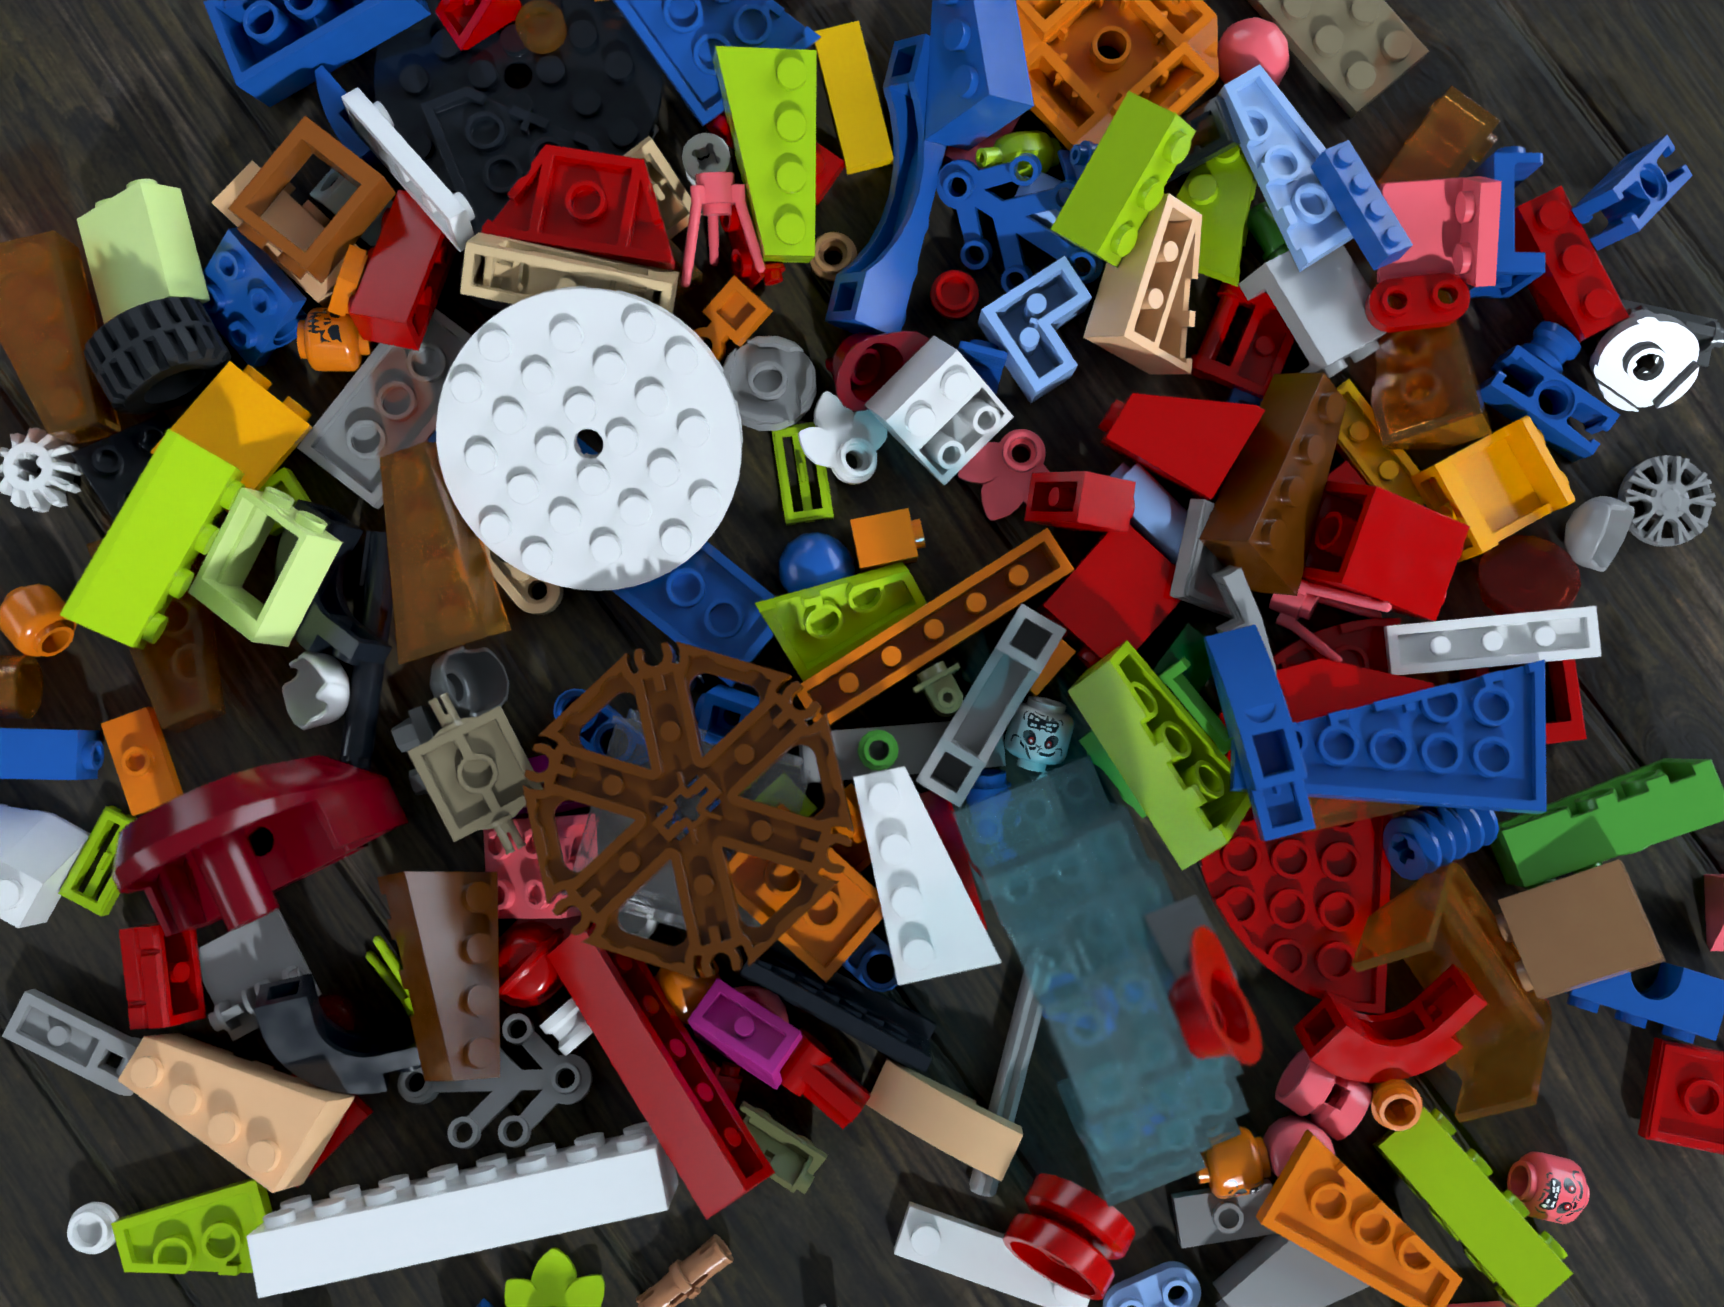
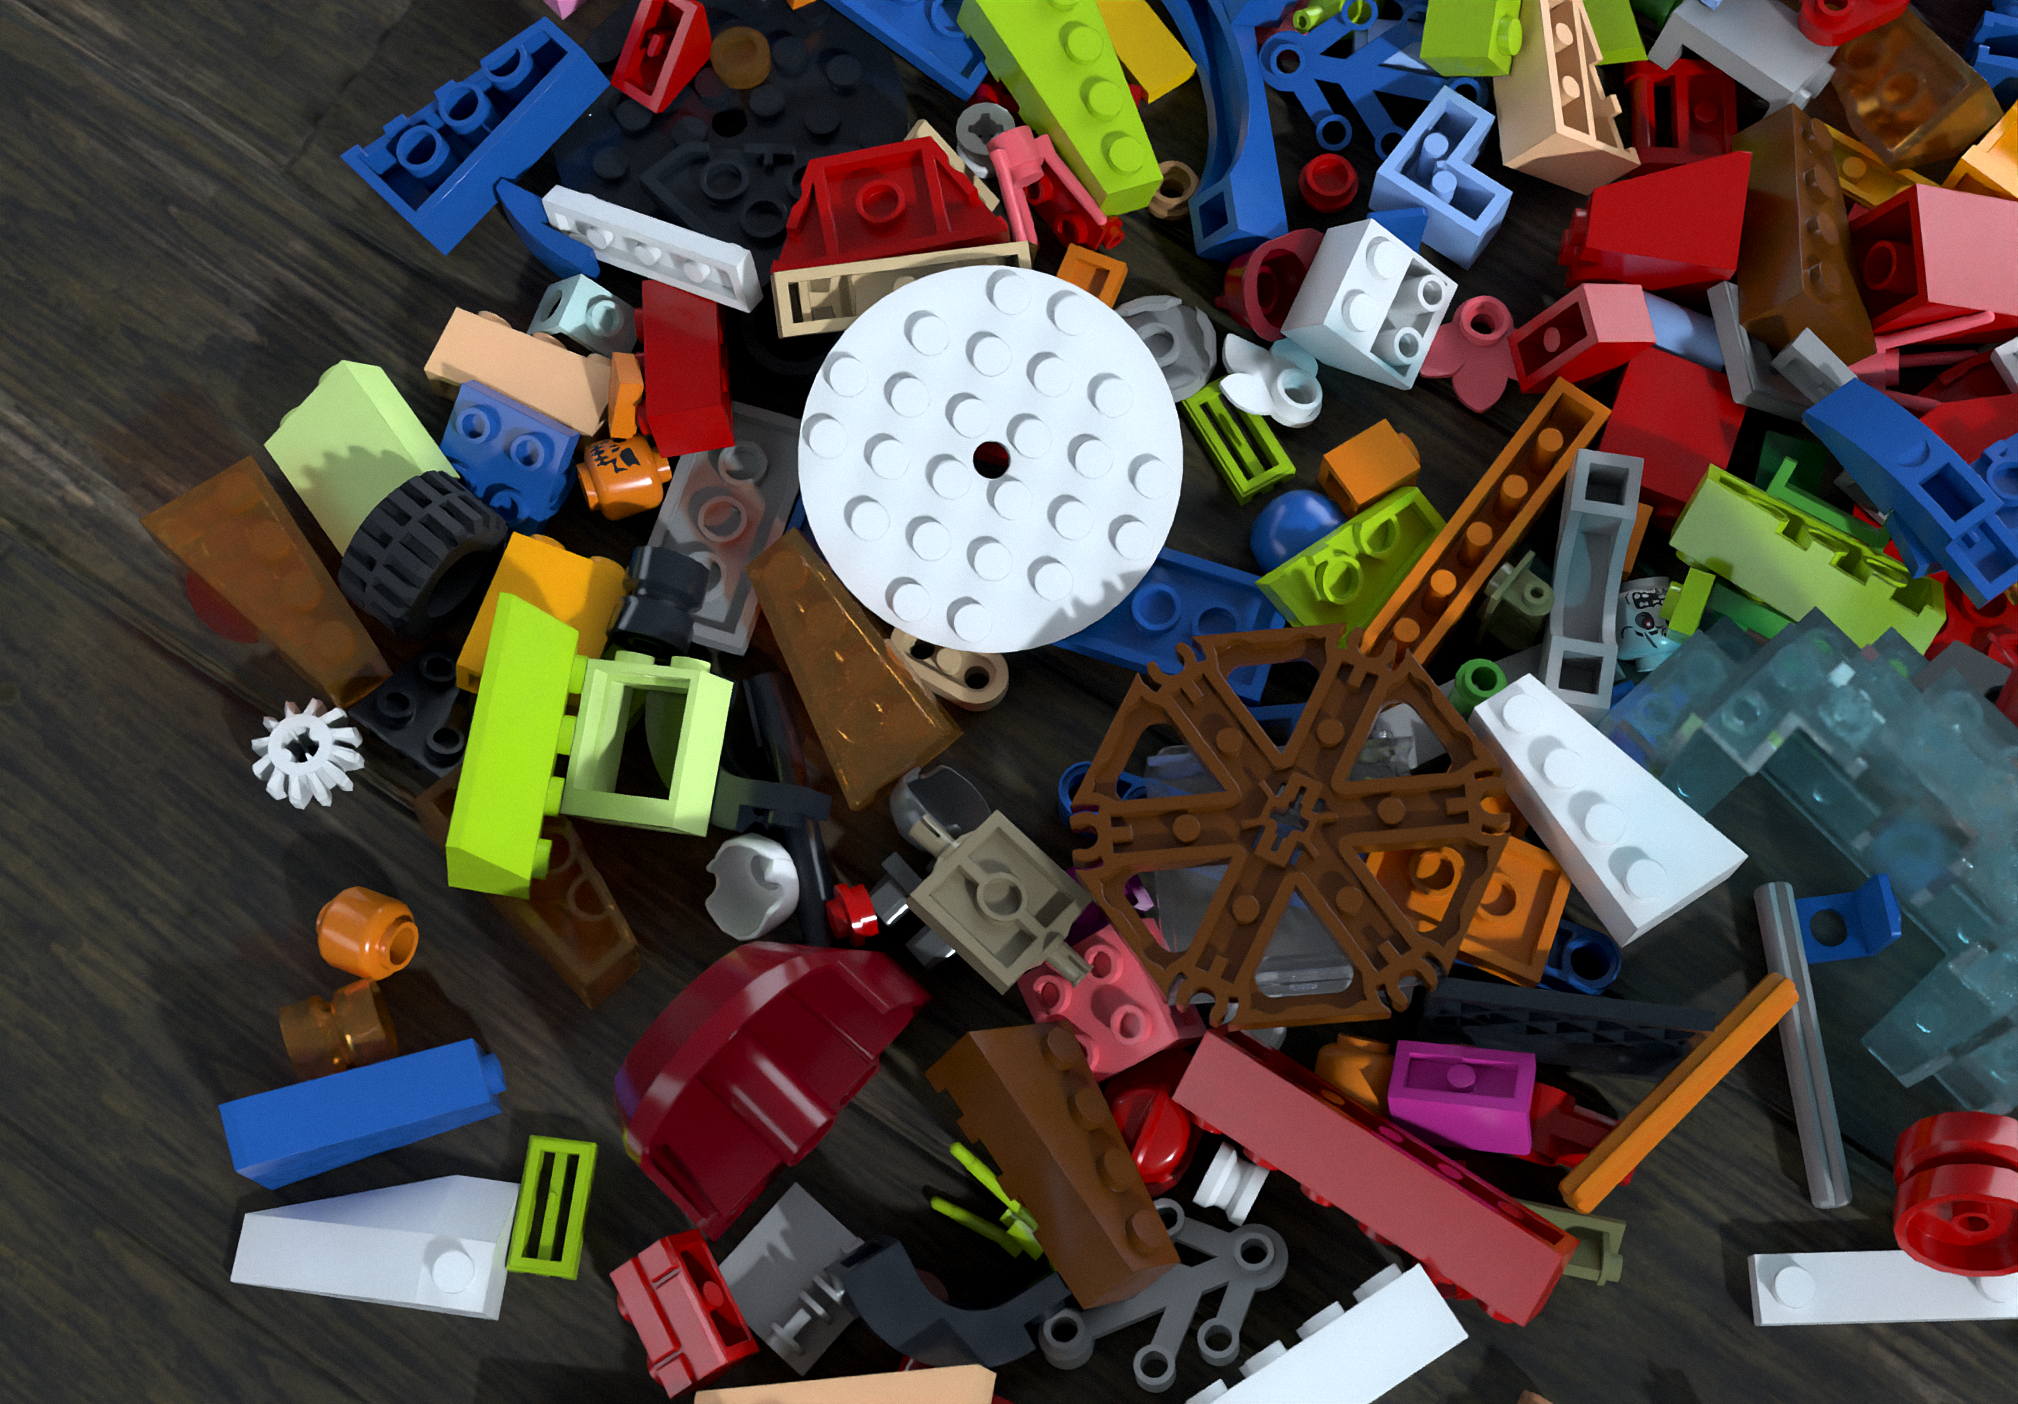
camera: 20 degrees left, 15 degrees down
orange plate [101,707,183,816] -> none
dark orange window [228,116,396,284] -> none
light nougat slope [866,1058,1023,1182] -> none
none -> black wheel [605,546,712,662]
none -> red plate [825,883,878,949]
none -> orange axle [1558,972,1799,1214]
none -> lime plate [1659,567,1716,647]

